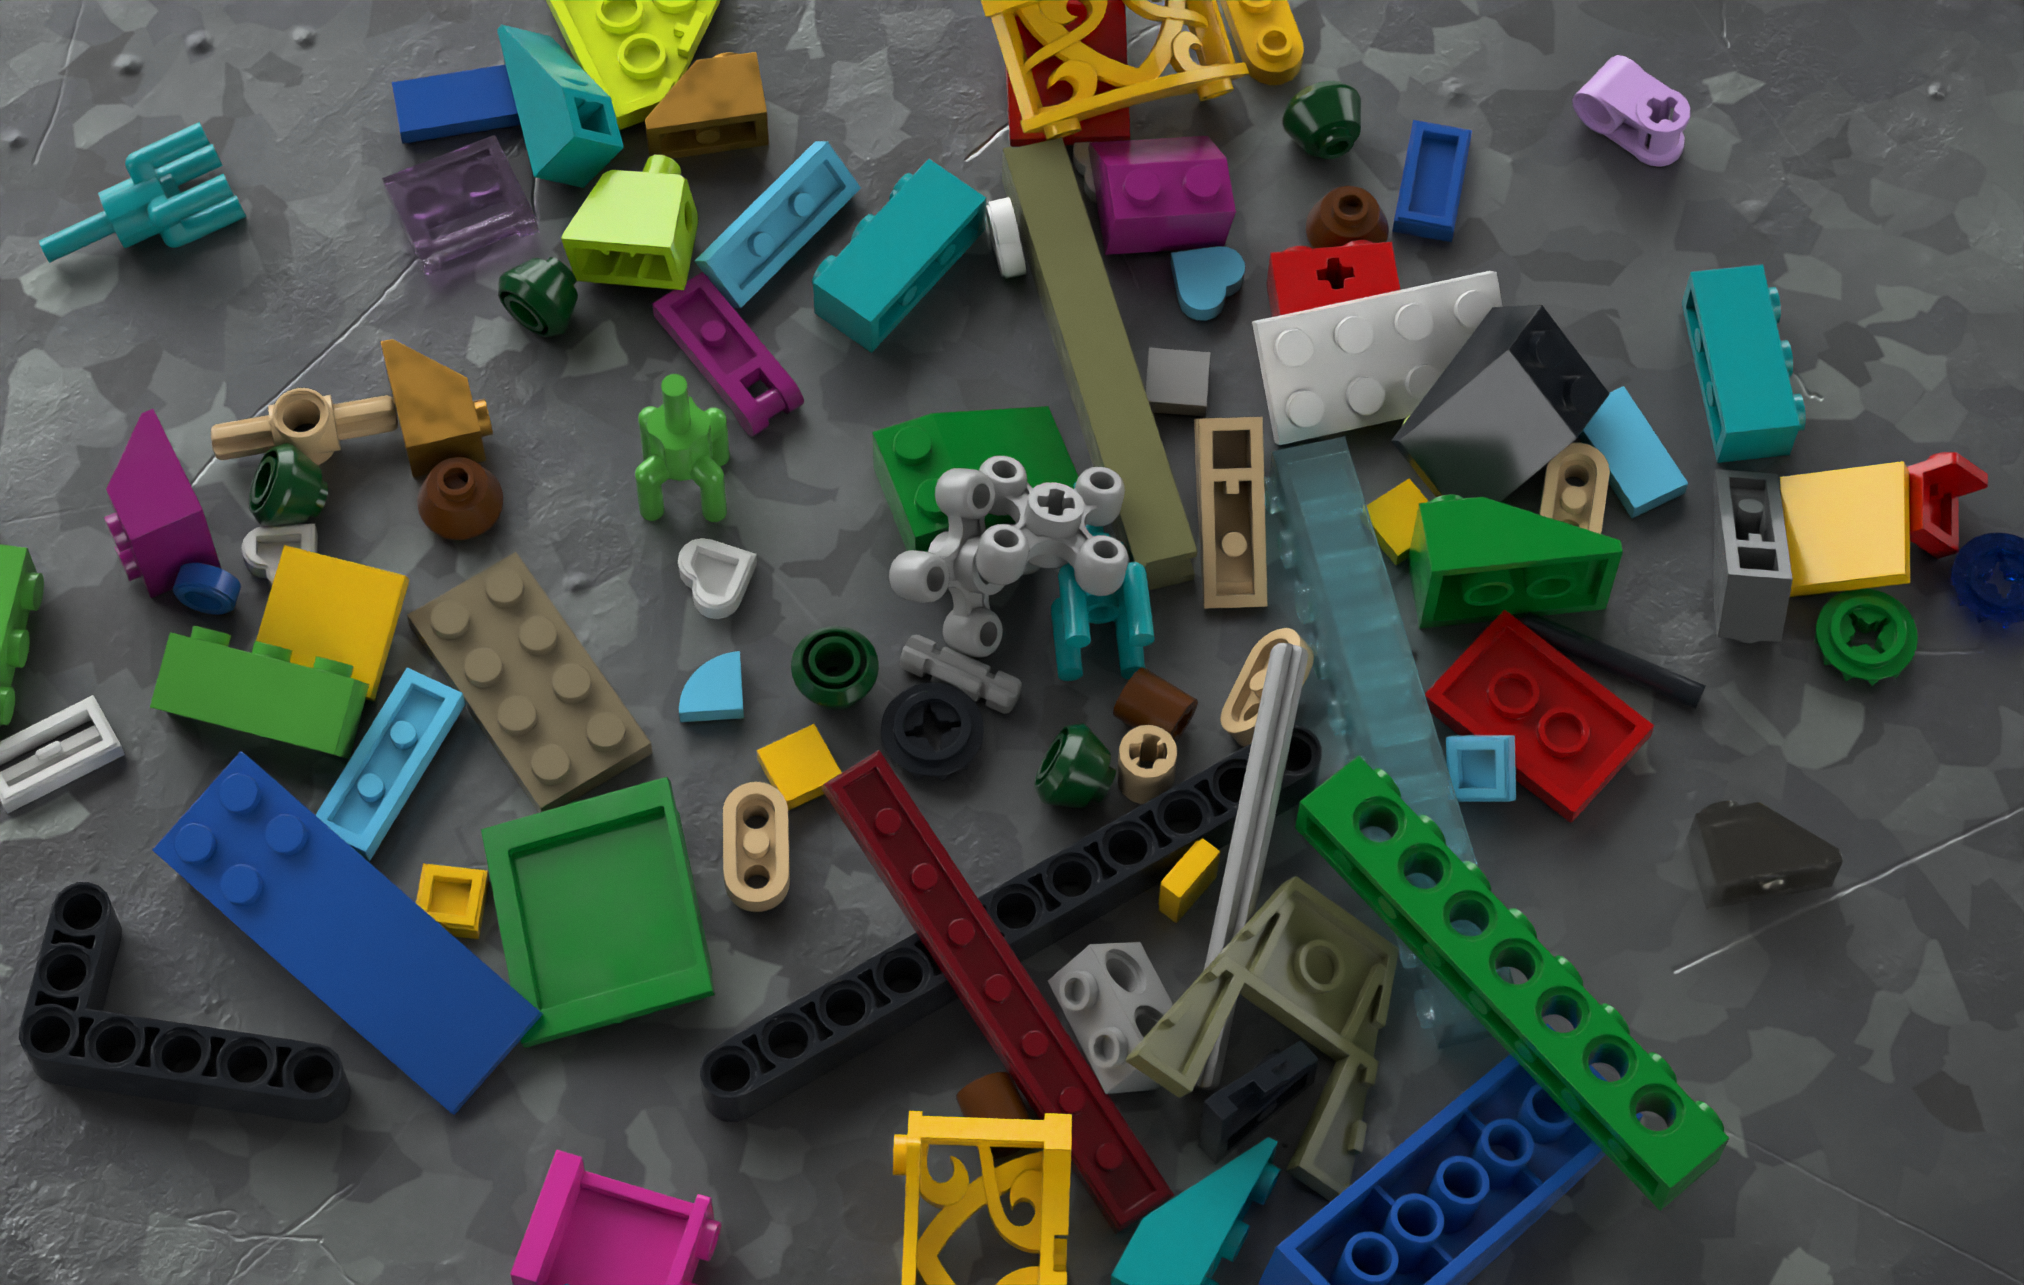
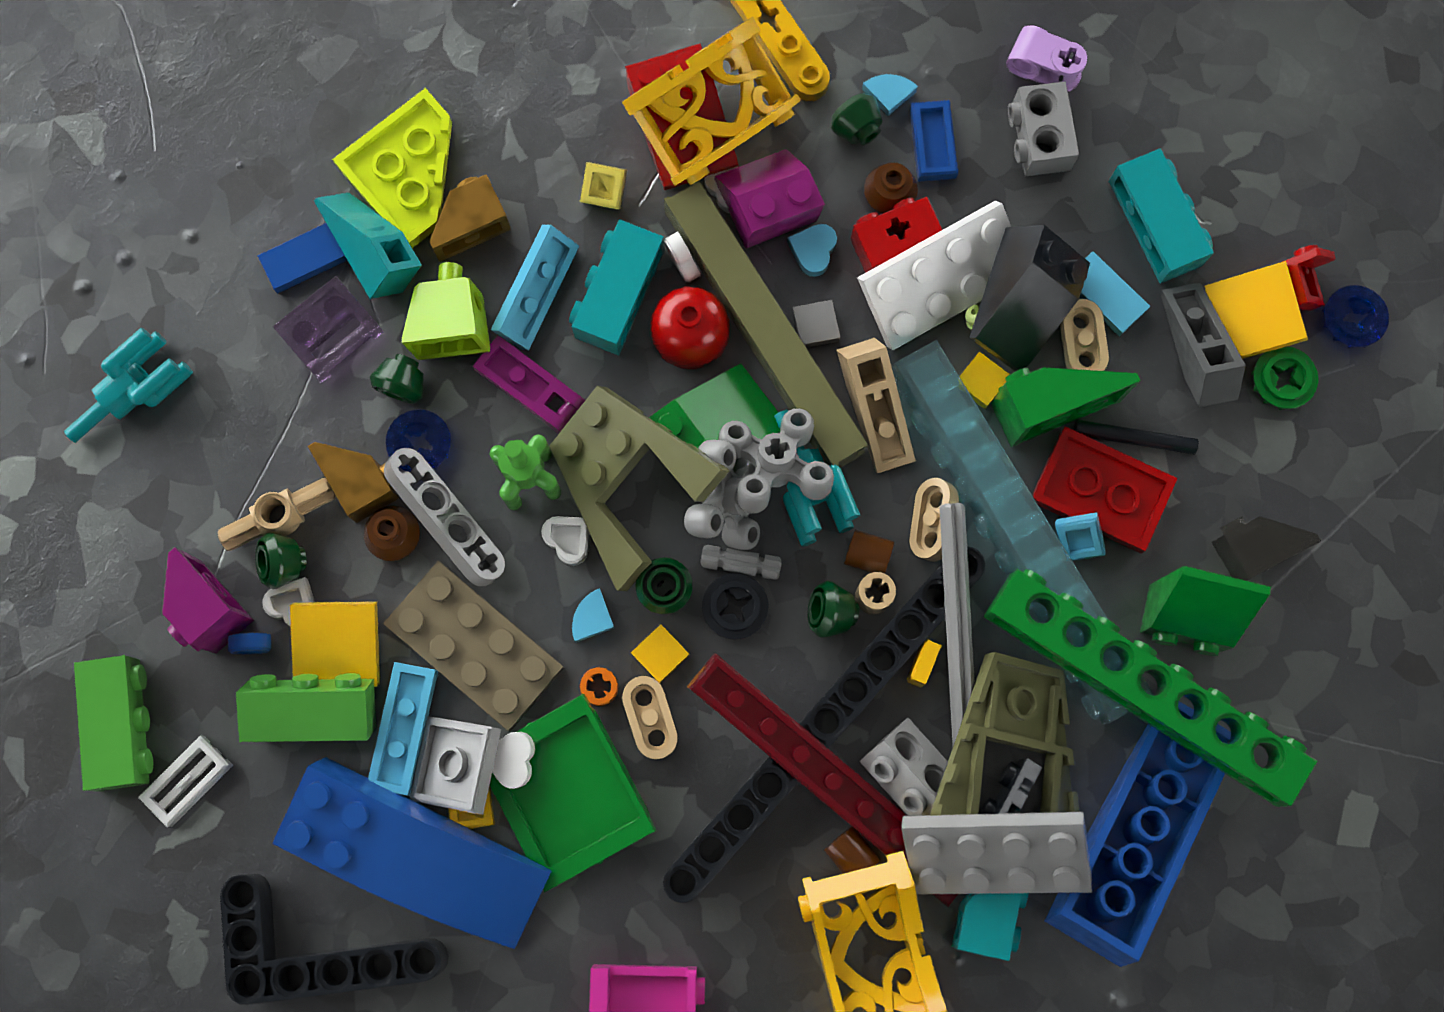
camera: 15 degrees left, 15 degrees up
none -> light grey beam [384,448,505,586]
none -> clear blue gear [385,409,452,472]
none -> light grey tile [409,716,501,815]
none -> white tile [492,732,535,789]
none -> olive wing [549,386,730,591]
none -> light yellow tile [580,162,627,210]
none -> orange bush [580,667,619,706]
none -> red cylinder [650,286,730,369]
none -> medium azure tile [862,74,918,116]
none -> light grey plate [902,812,1092,894]
none -> light grey brick [1008,81,1079,176]
none -> green slope [1140,566,1271,656]

